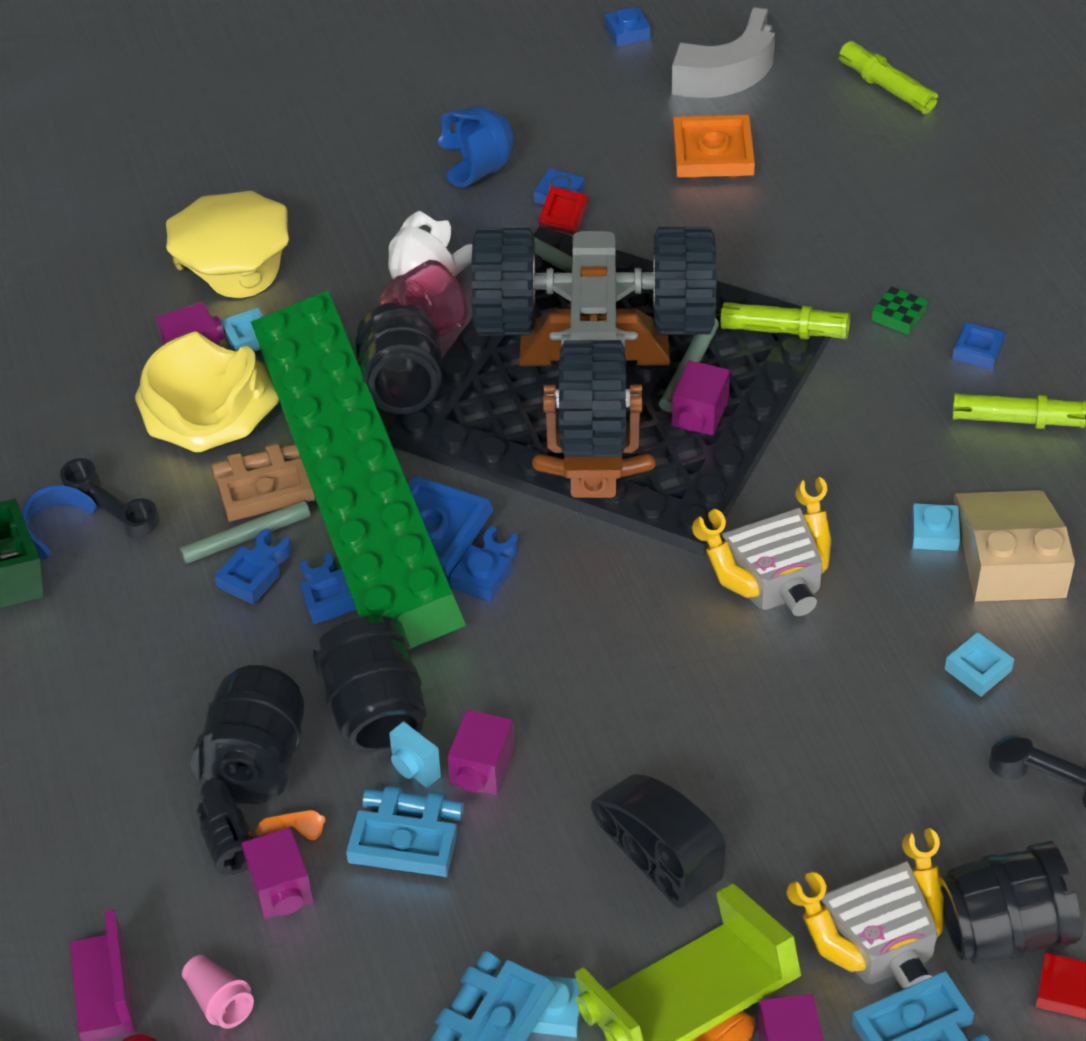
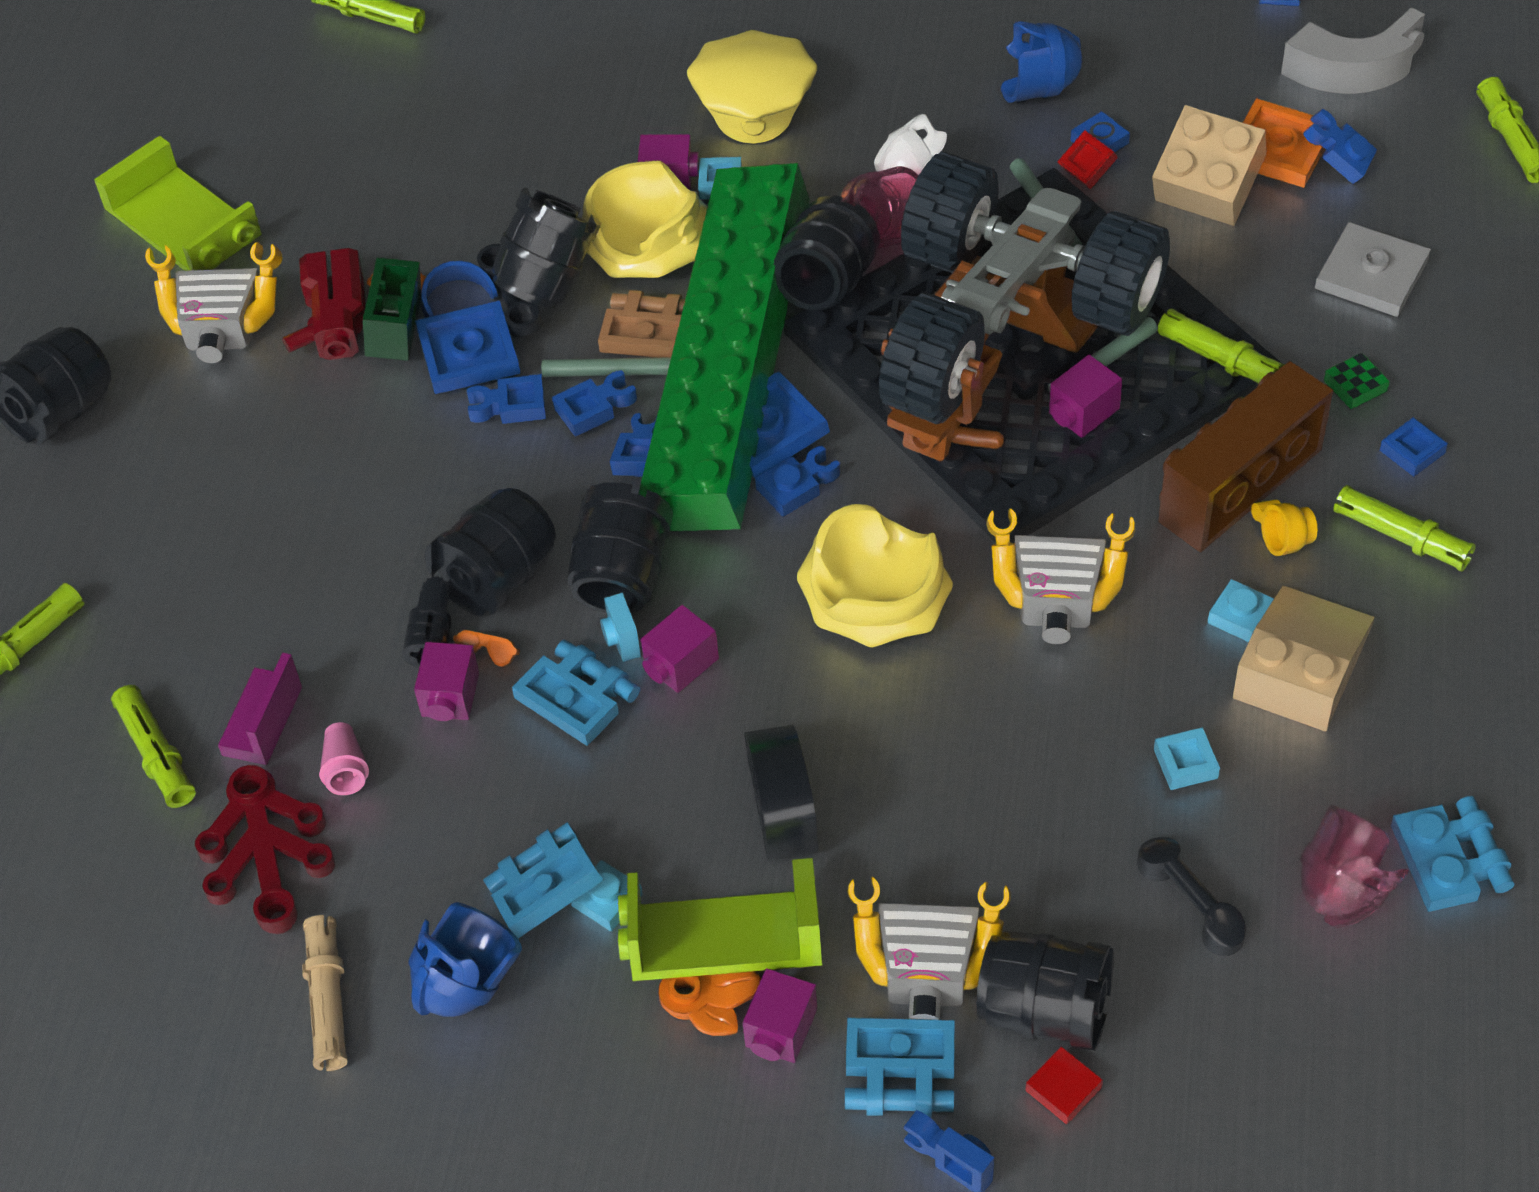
camera: 30 degrees right, 5 degrees up
none -> blue plate [415,300,521,394]
none -> blue plate [467,374,546,424]
none -> black piece [492,187,602,308]
none -> light yellow piece [797,504,953,648]
none -> tan brick [1152,105,1266,226]
none -> reddish brown brick [1158,361,1333,553]
none -> yellow piece [1251,499,1318,556]
none -> blue plate [1303,109,1377,184]
none -> light grey plate [1315,222,1431,317]

